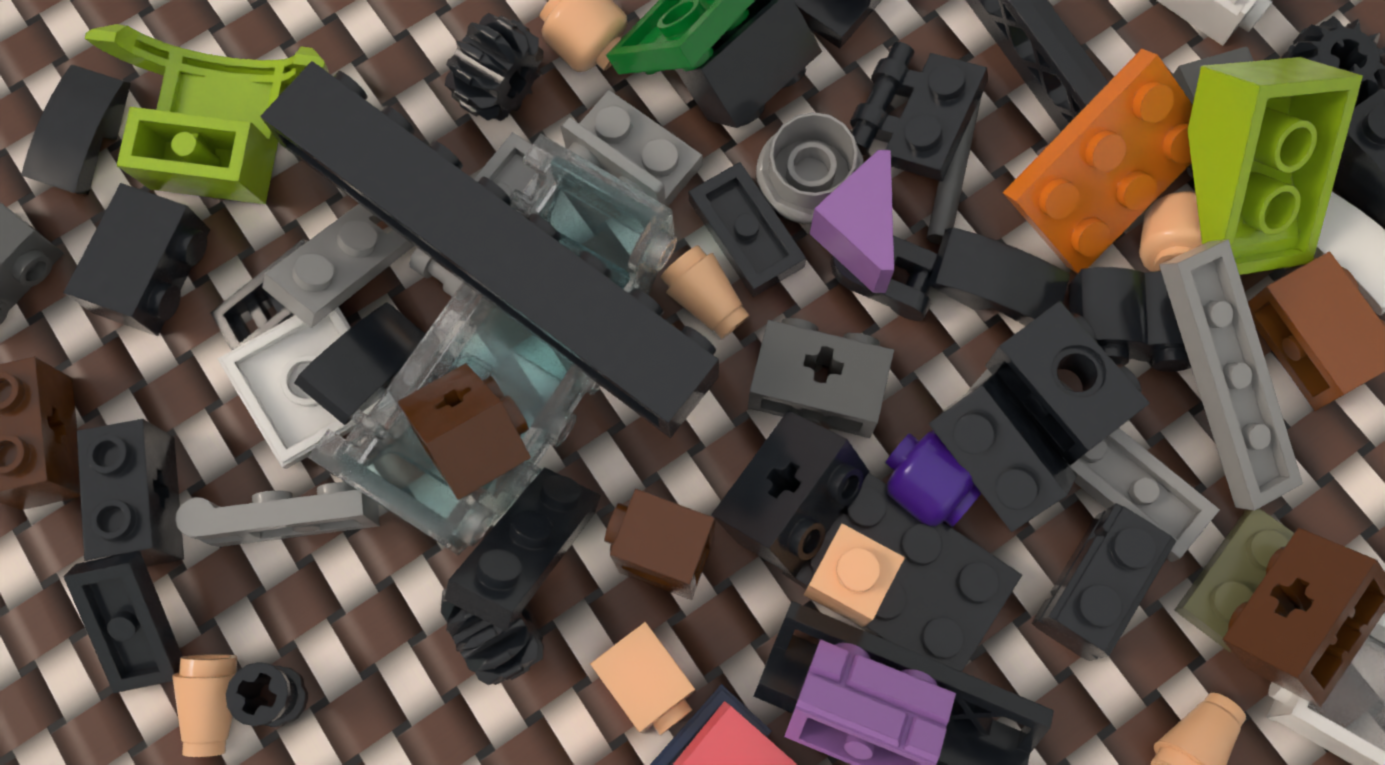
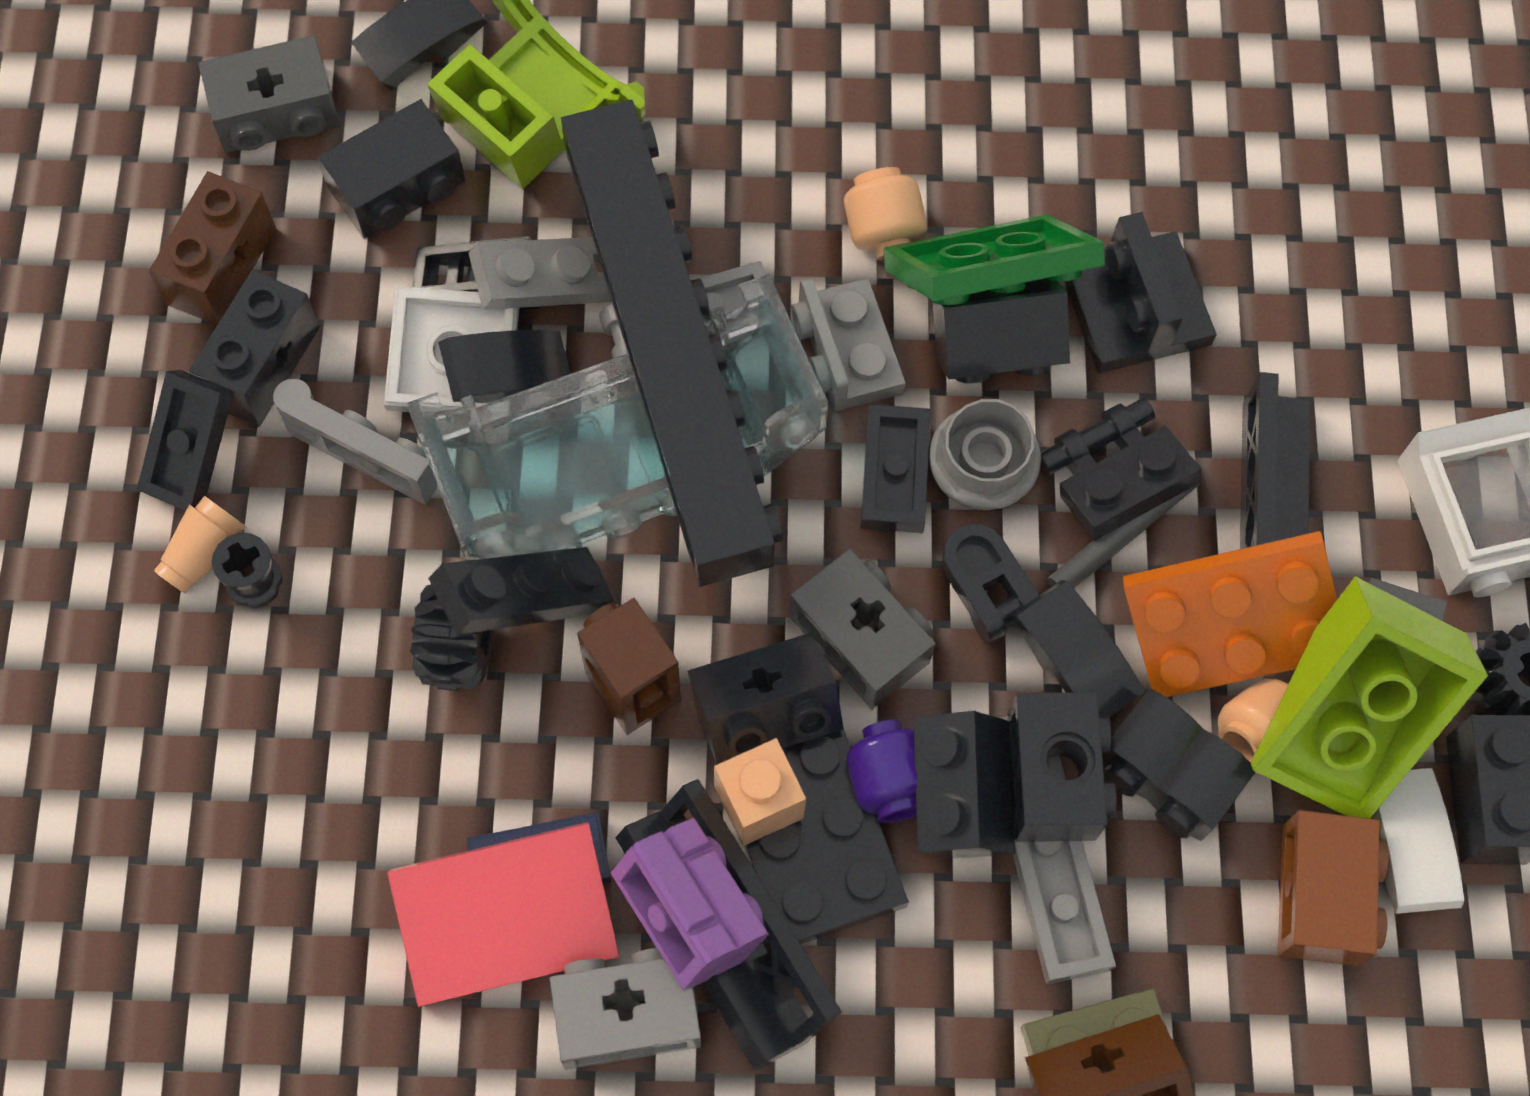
camera: 30 degrees right, 5 degrees down
reddish brown brick [397,363,531,500] -> none
black gear [445,13,544,122] -> none
light nougat brick [590,622,696,736] -> none
light nougat cone [661,245,750,340] -> none
medium lavender slope [810,150,894,293] -> none
black brick [1031,503,1176,661] -> none
light grey plate [1159,239,1303,511] -> none

